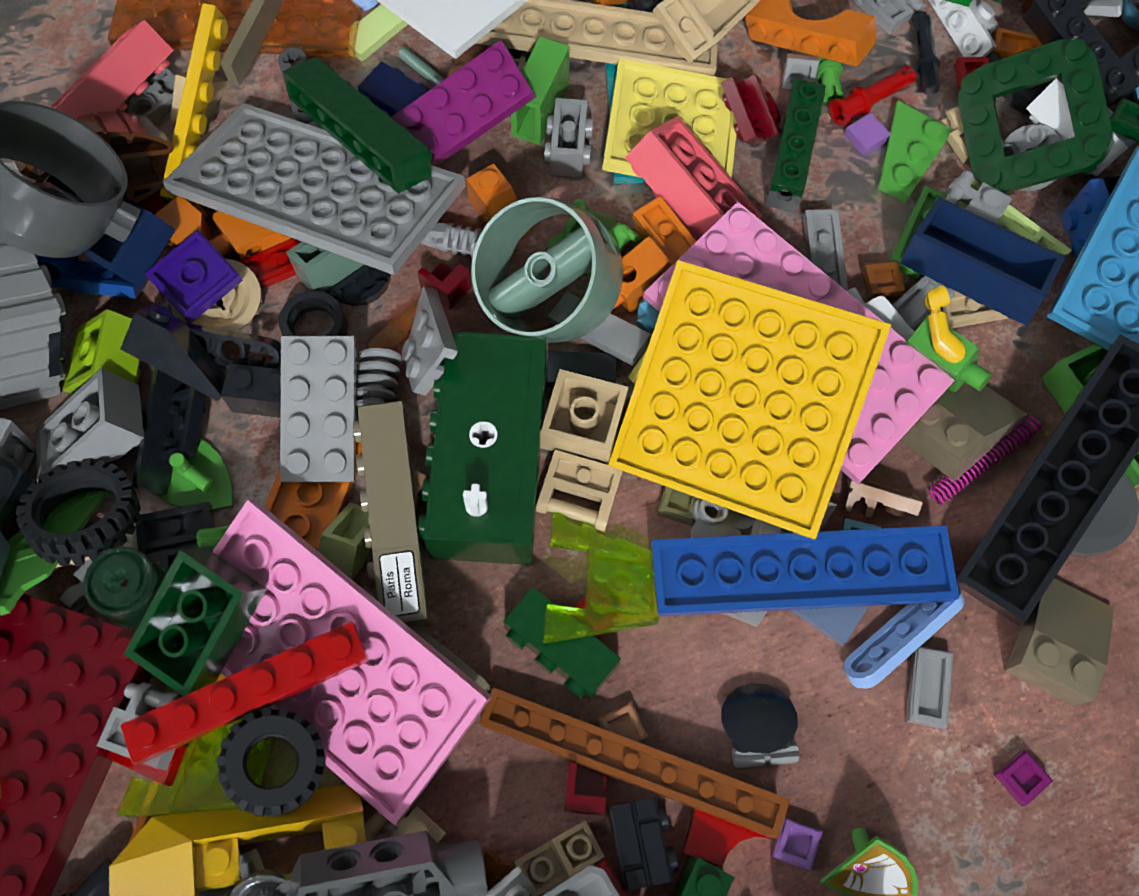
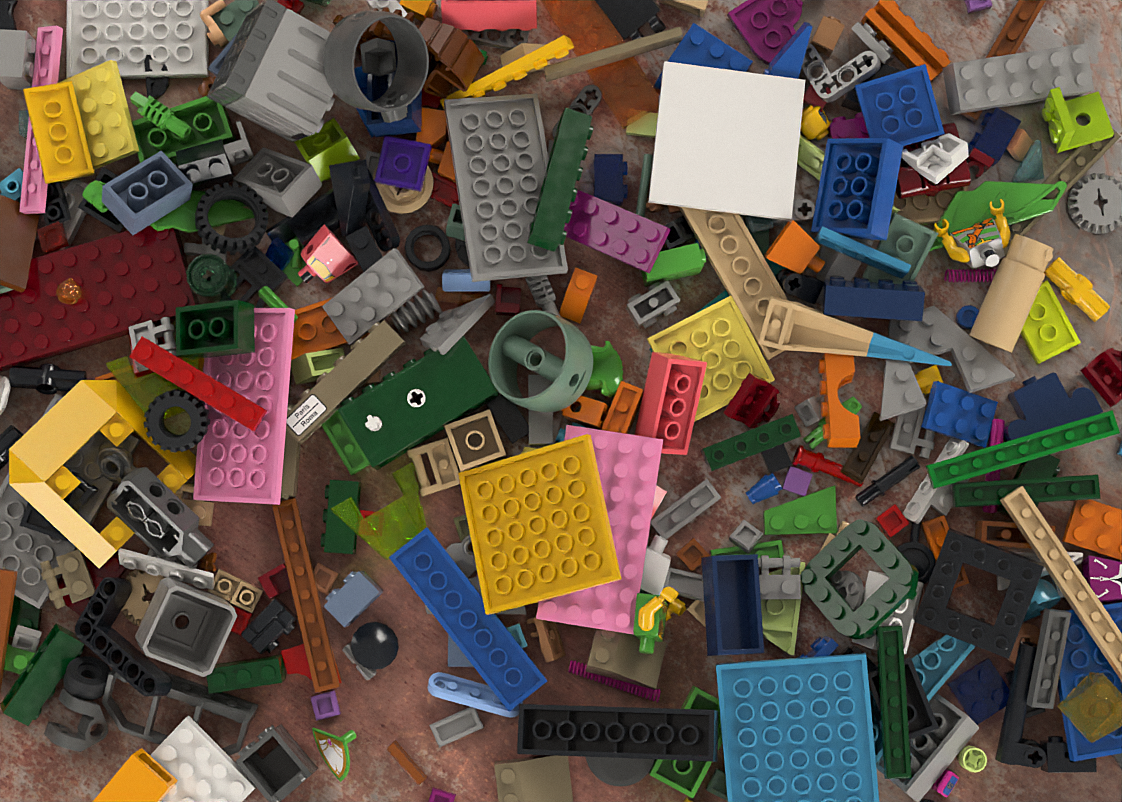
camera: 55 degrees right, 15 degrees up
none -> clear blue tile [265,237,294,270]
none -> coral torso [298,224,358,283]
none -> bright green tile [310,387,371,475]
none -> sand blue brick [324,571,384,627]
none -> dark orange tile [387,740,427,785]
none -> light blue slope [442,269,491,292]
none -> light grey tile [729,520,763,554]
none -> blue cone [745,473,783,504]
none -> black tile [761,444,792,474]
none -> dark brown tile [840,412,895,484]

